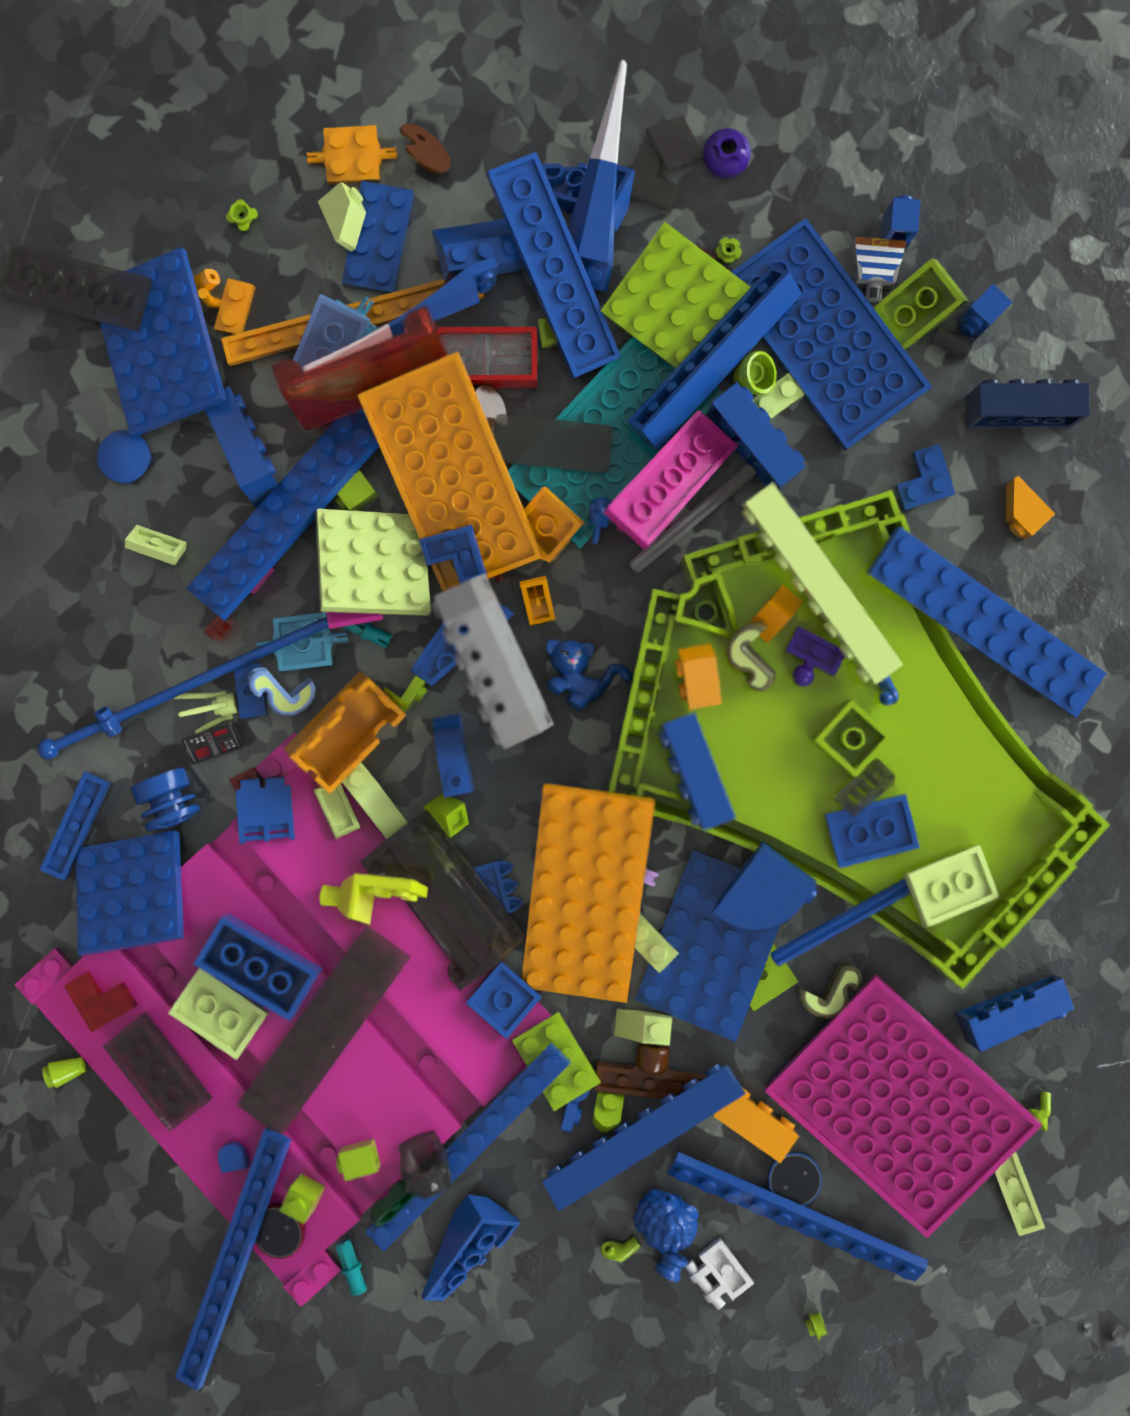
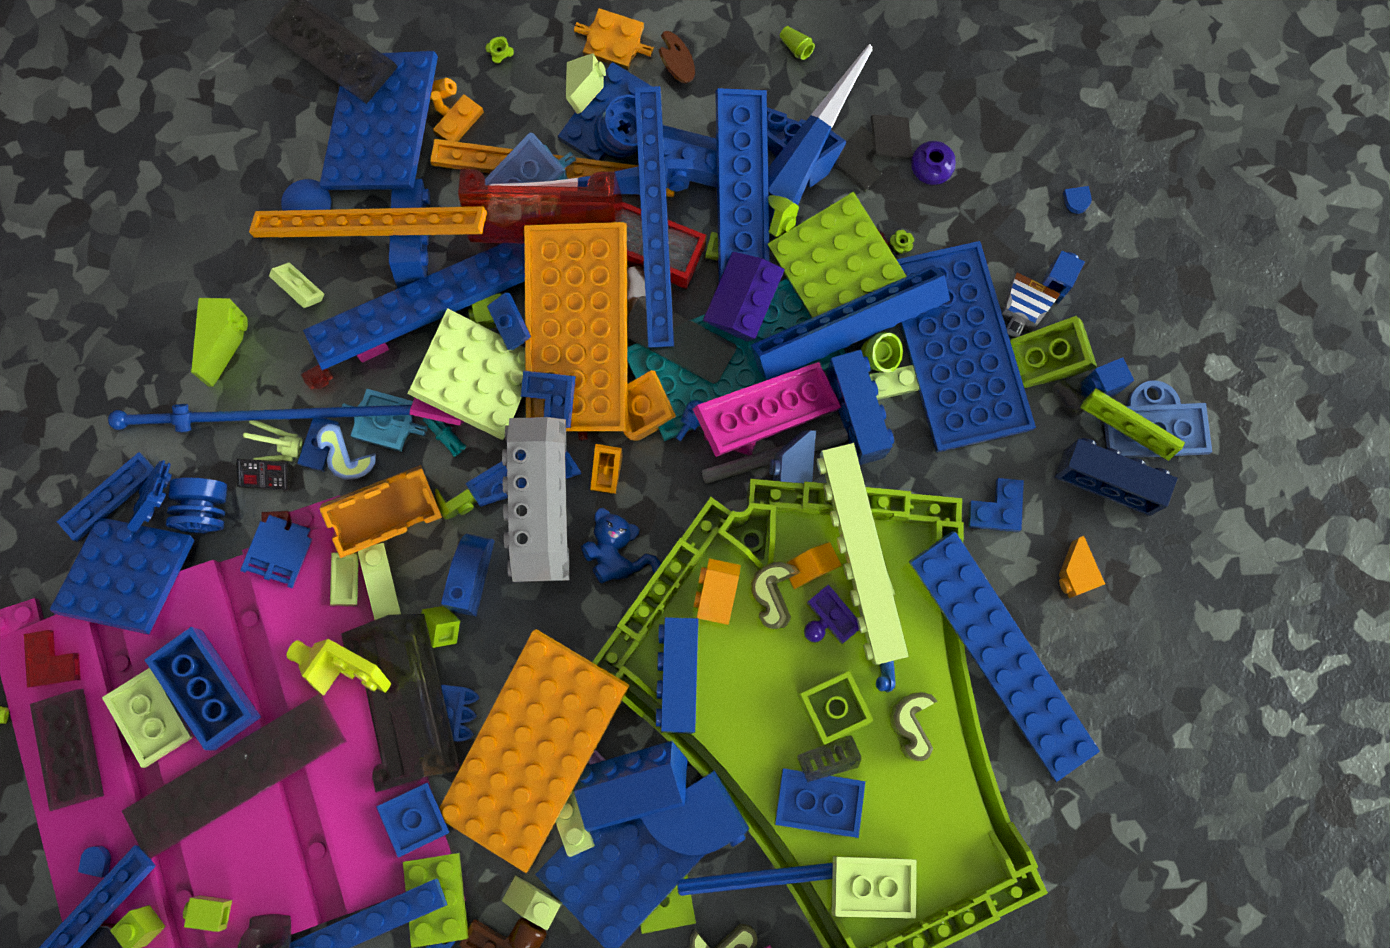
camera: 20 degrees right, 10 degrees down
none -> blue plate [127,460,172,531]
none -> lime slope [191,298,248,387]
none -> light orange plate [249,206,487,238]
none -> blue plate [487,293,531,350]
none -> blue slope [574,741,688,832]
none -> blue wheel [594,94,638,159]
none -> blue plate [635,86,674,348]
none -> dark purple slope [702,251,785,342]
none -> lime plate [768,195,799,237]
none -> medium blue slope [769,430,816,483]
none -> lime cone [779,26,815,60]
none -> olive animal [890,692,937,761]
none -> blue tile [1063,186,1092,214]
none -> lime tile [1080,388,1185,461]
none -> medium blue plate [1104,381,1212,458]

